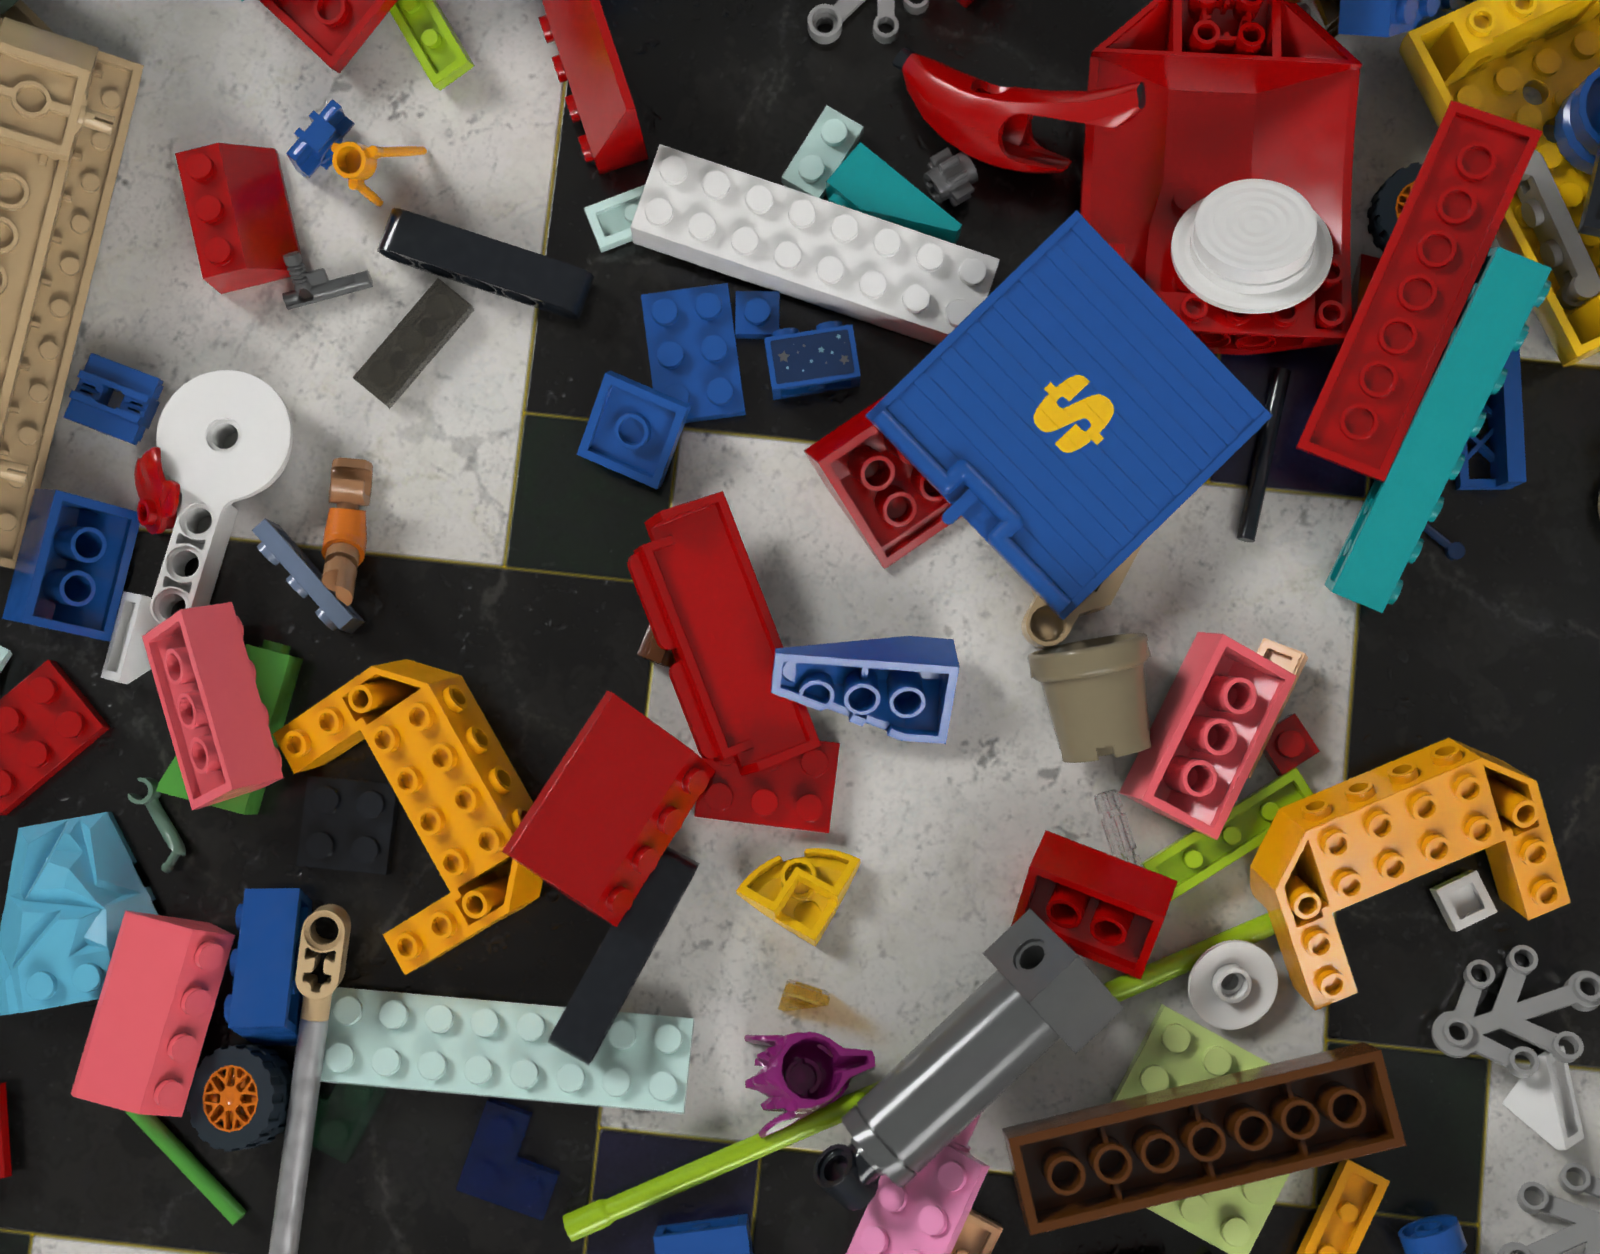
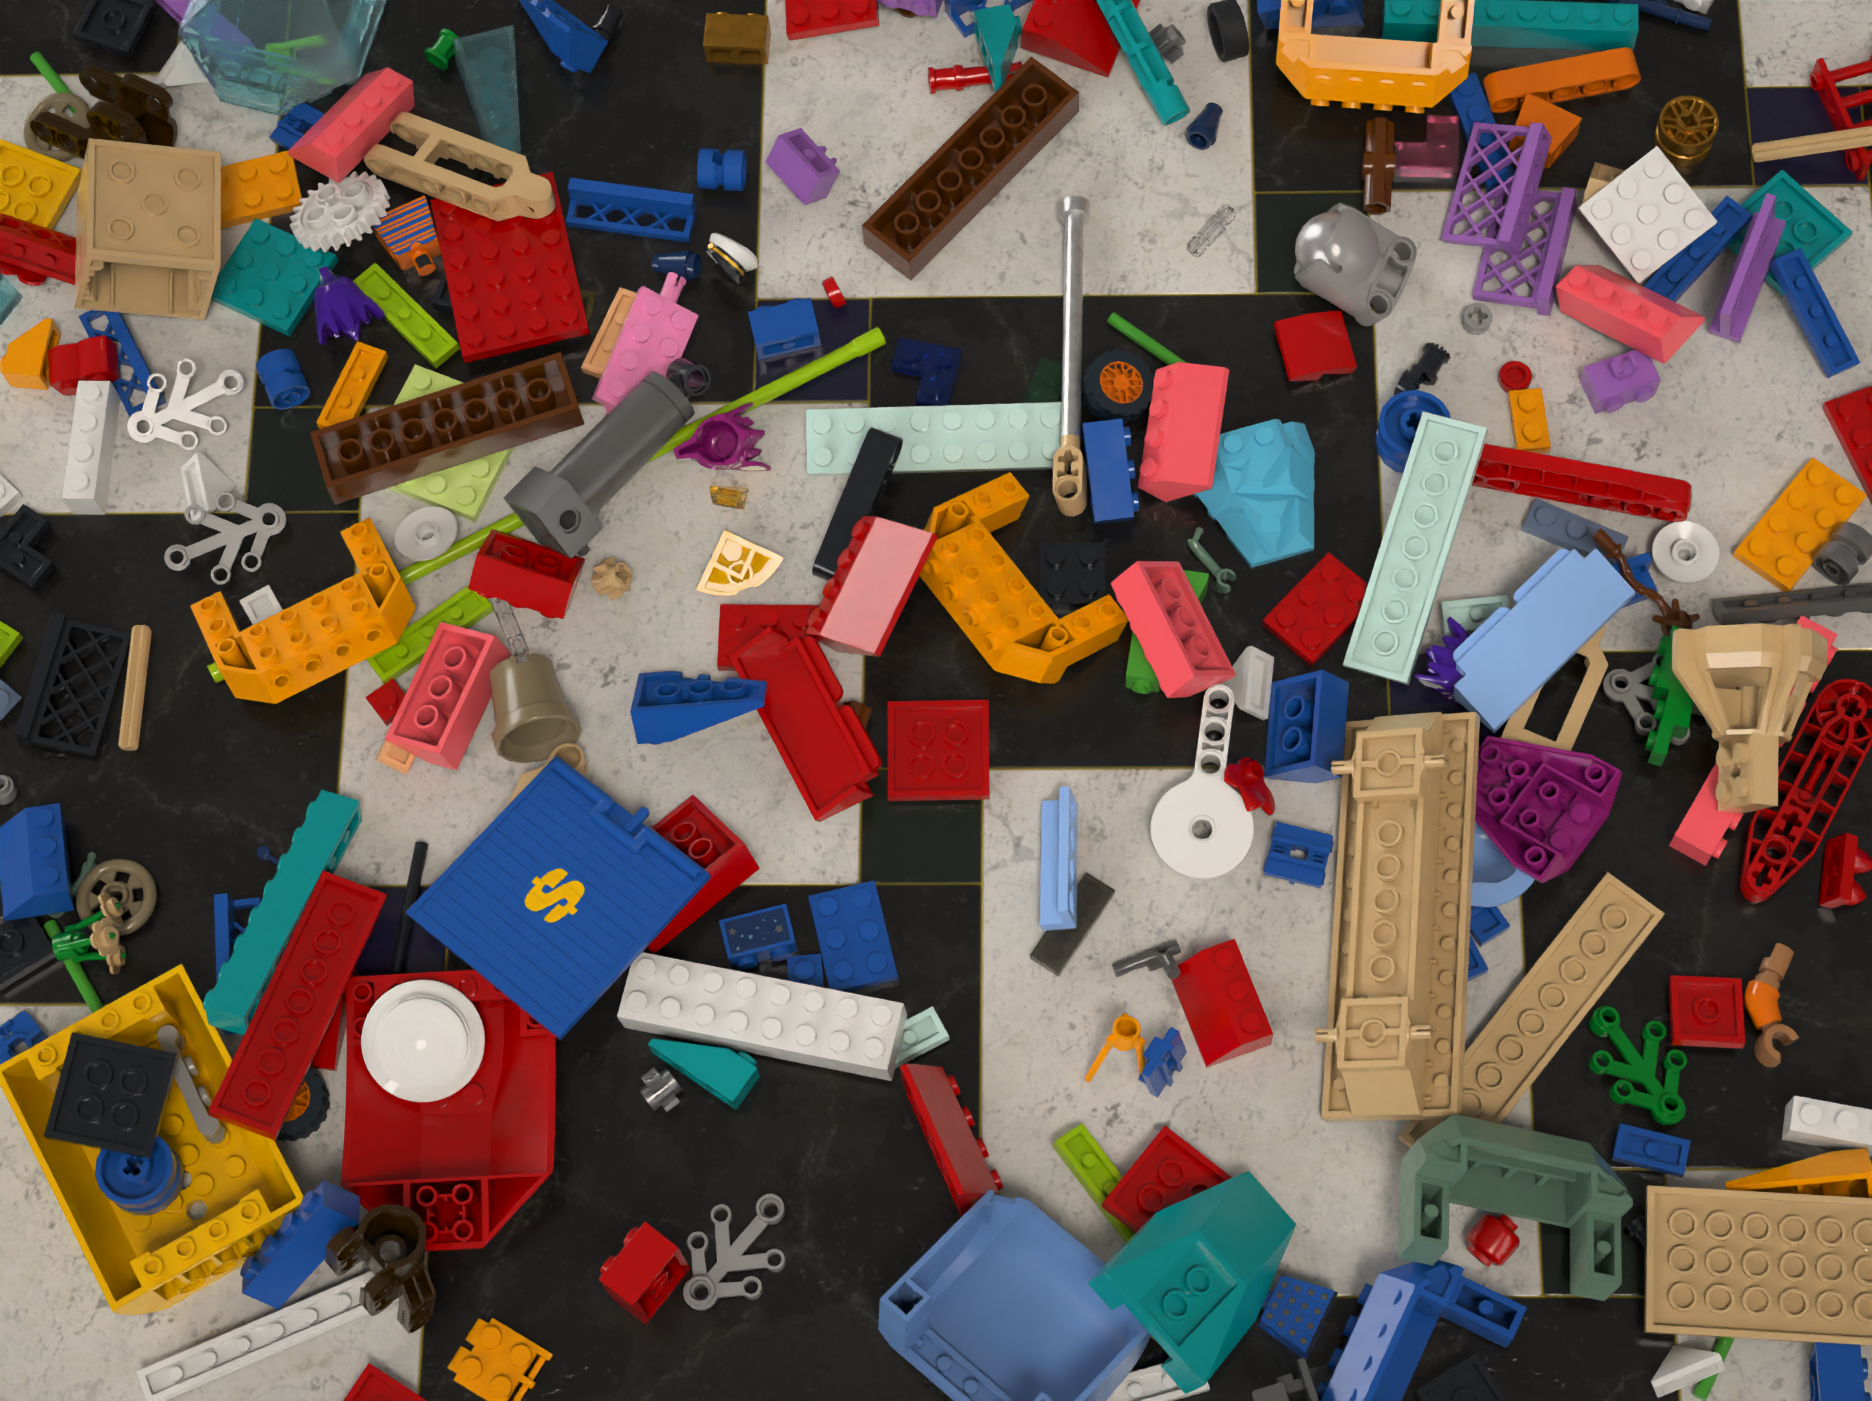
camera: 175 degrees right, 15 degrees down
sand blue plate [252,518,365,634] -> none
medium nougat piece [321,457,373,606] -> none
black beam [377,208,594,320] -> none
blue plate [577,370,692,489] -> none
light aqua plate [781,105,864,199] -> none
red piece [892,47,1146,173] -> none
none -> tan gear [591,557,632,600]
none -> red plate [887,700,990,801]
none -> light blue fence [1040,786,1078,931]

